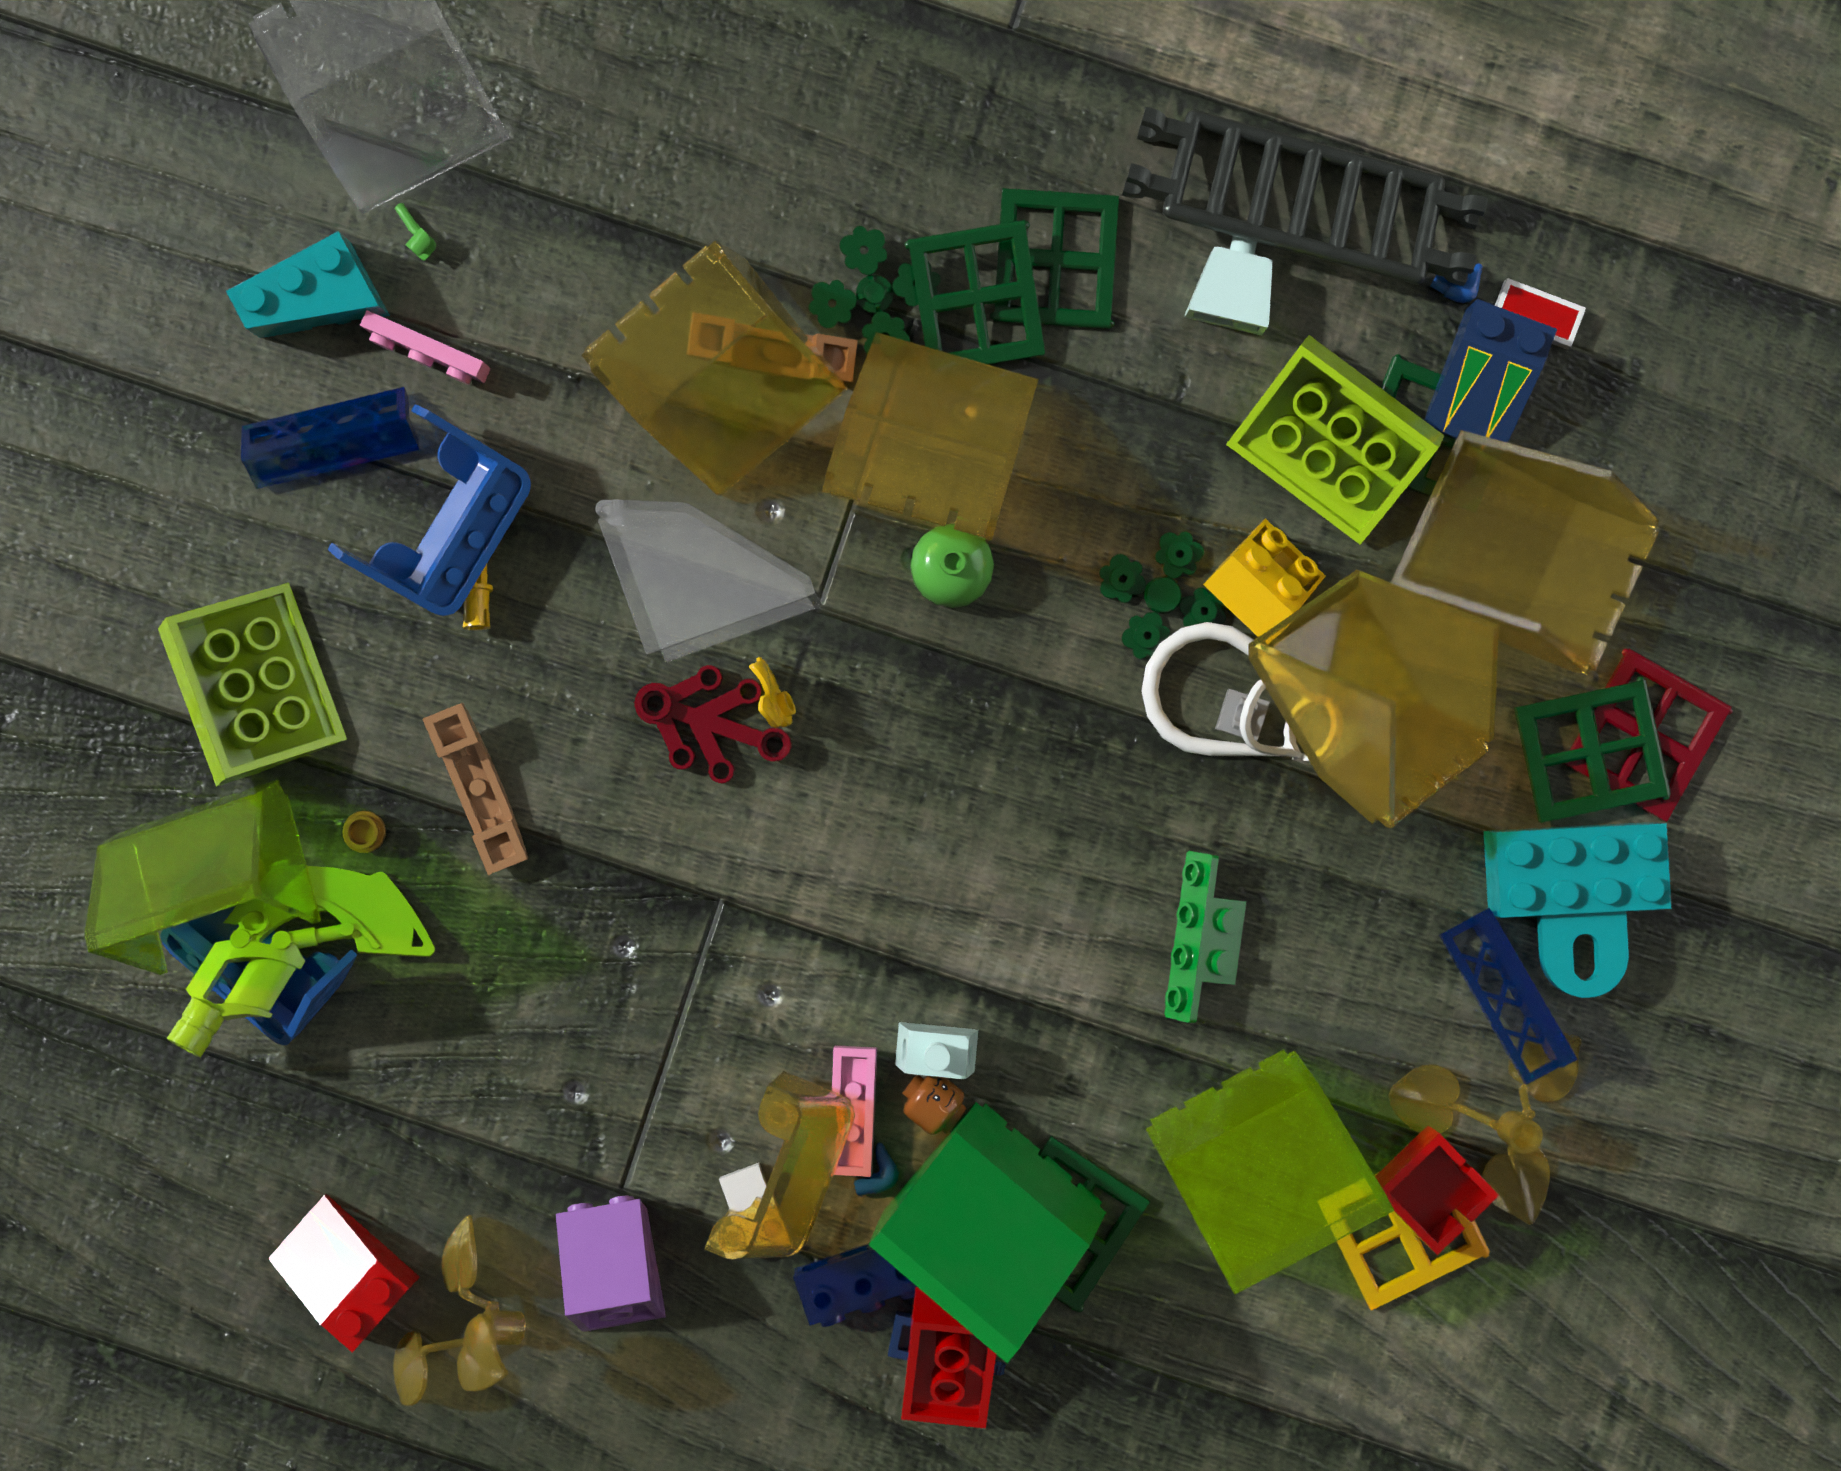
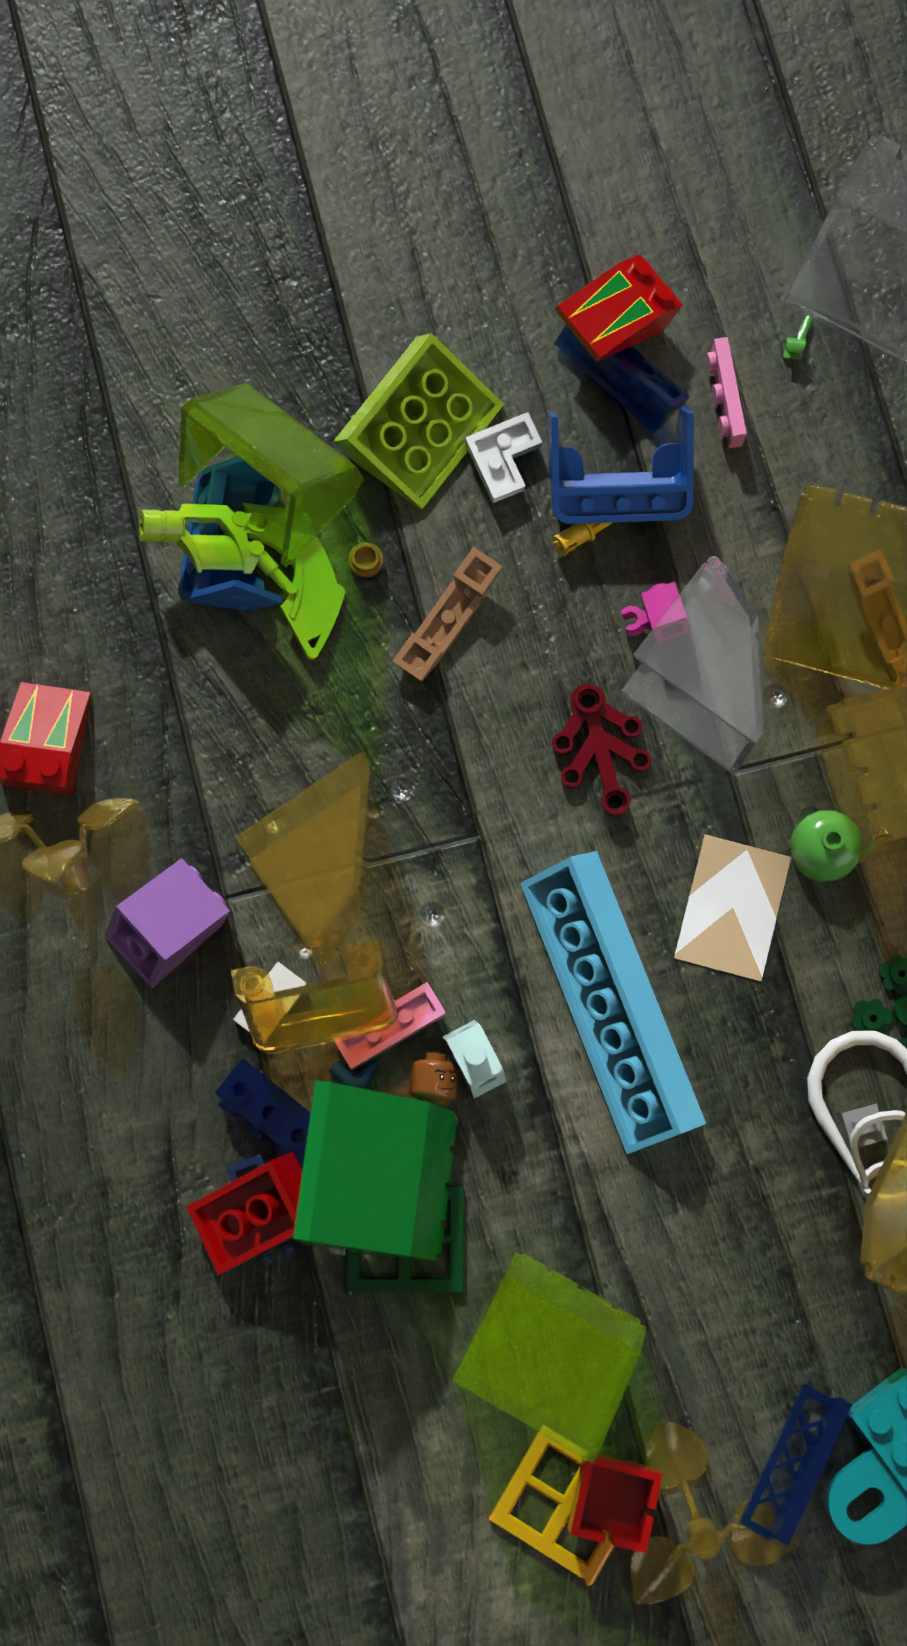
camera: 55 degrees right, 10 degrees down
teal wedge [226,231,390,338] -> none
yellow plate [749,657,796,728] -> none
green bracket [1164,851,1247,1023] -> none
none -> clear yellow windscreen [235,751,375,964]
none -> white plate [464,412,542,503]
none -> medium azure slope [520,851,706,1154]
none -> red slope [555,254,683,362]
none -> dark pink brick [621,582,691,644]
none -> sticker [674,834,791,981]

